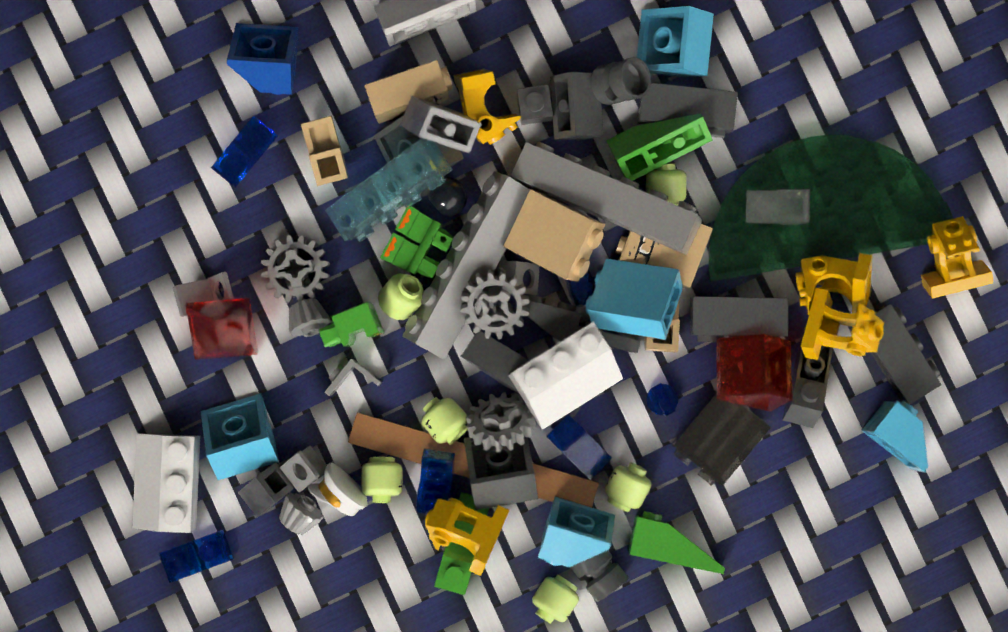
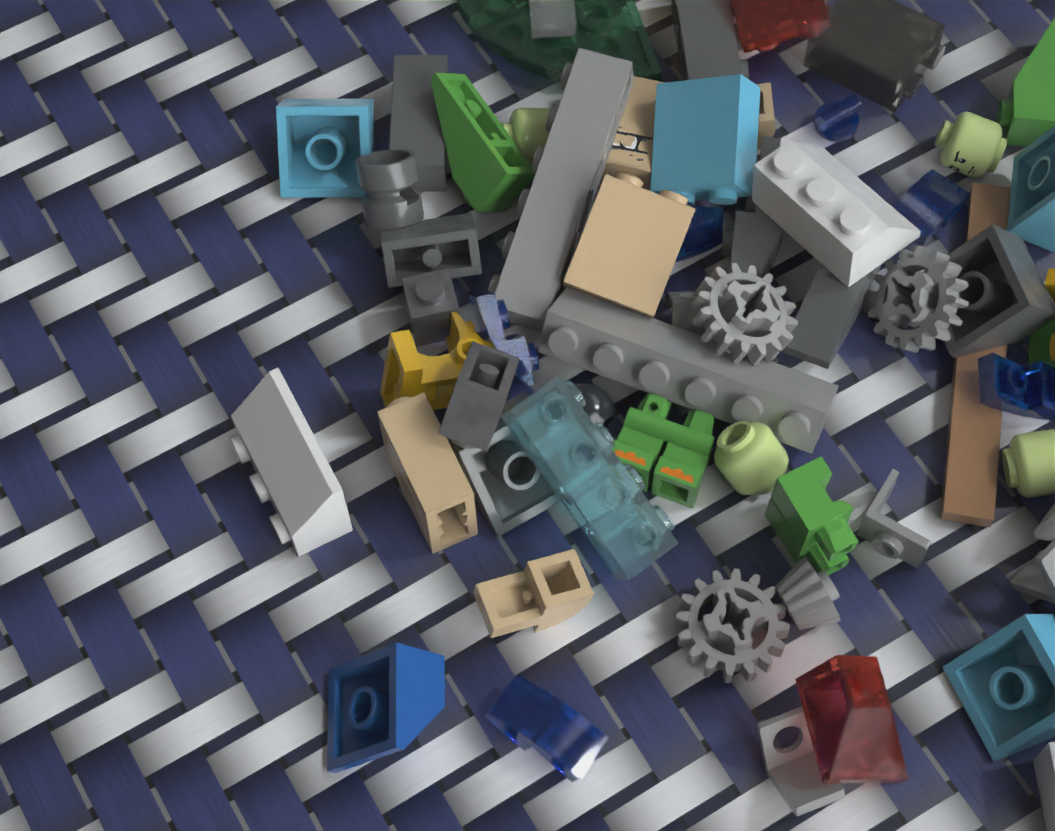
camera: 90 degrees left, 25 degrees down
yellowish green head [421,397,468,445] -> none
none -> clear blue slope [469,291,539,386]

